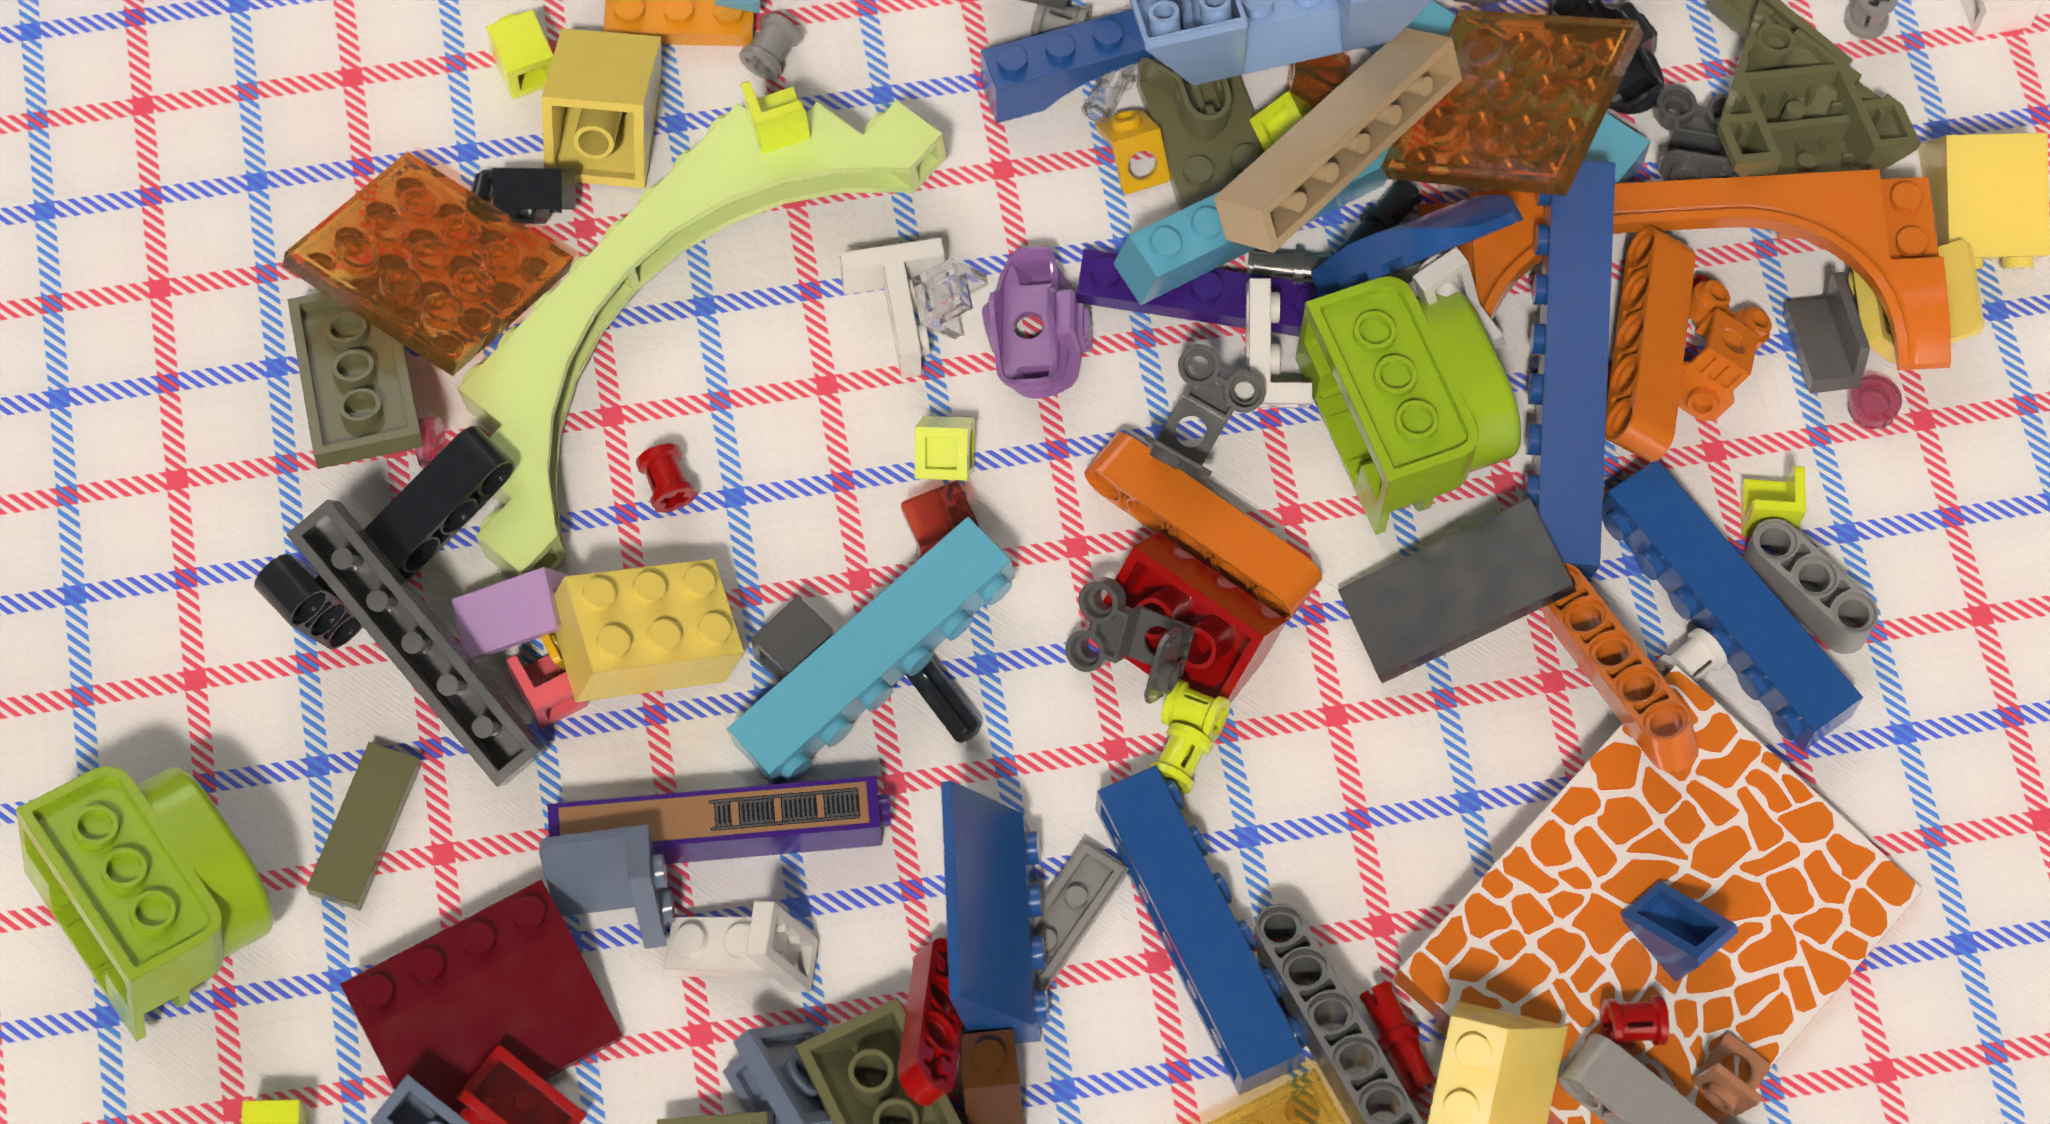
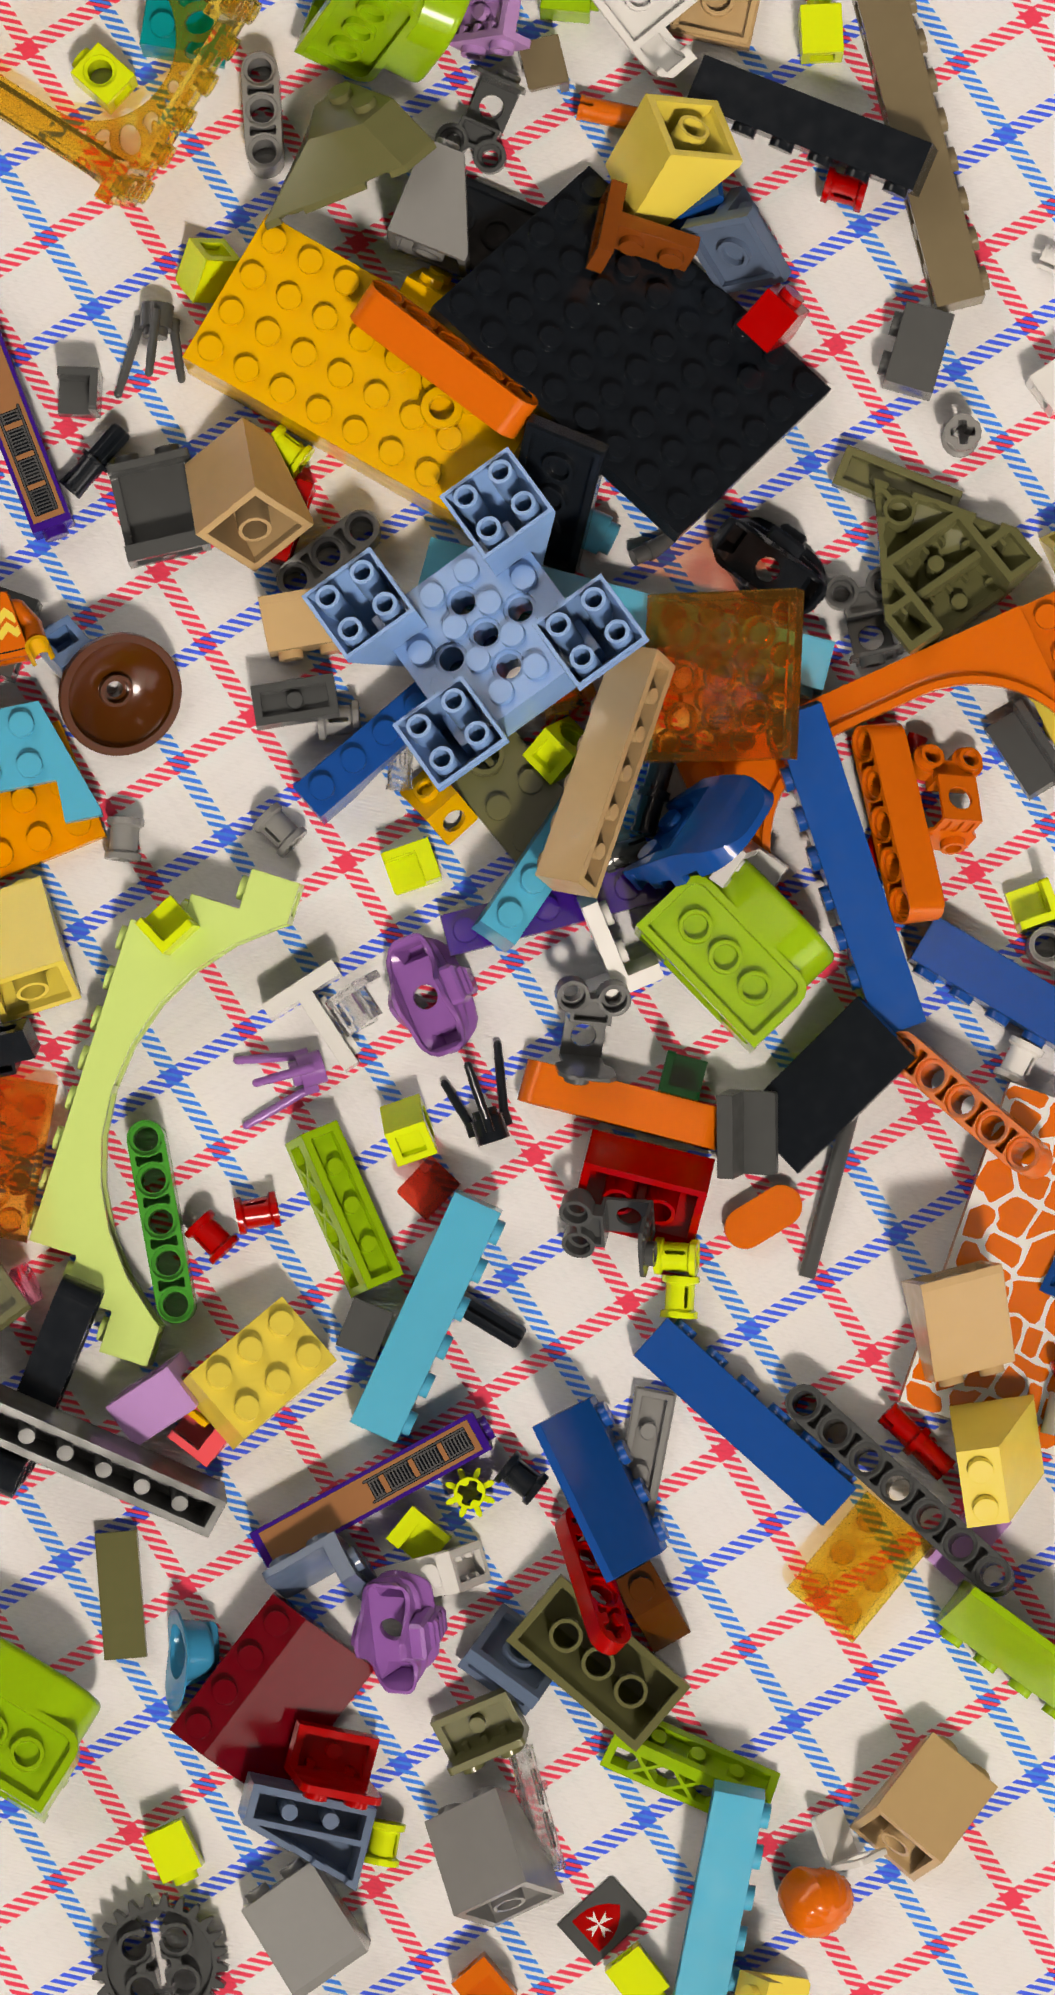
camera: 15 degrees left, 20 degrees up
none -> bright green beam [127,1120,197,1323]
none -> dark azure piece [165,1609,220,1712]
none -> medium lavender plant [233,1047,328,1129]
none -> red bush [233,1191,282,1235]
none -> light grey bush [252,802,307,857]
none -> lime fence [285,1120,404,1298]
none -> medium lavender piece [351,1570,448,1694]
none -> neon yellow panel [381,837,442,895]
none -> neon yellow panel [386,1504,452,1558]
none -> black plant [441,1040,513,1147]
none -> neon yellow gear [445,1467,495,1518]
none -> black bush [493,1450,549,1505]
none -> dark green panel [657,1050,708,1102]
none -> dark grey panel [716,1089,778,1179]
none -> orange tile [724,1185,802,1249]
none -> dark grey bar [799,1117,858,1280]
none -> tan slope [901,1260,1016,1387]

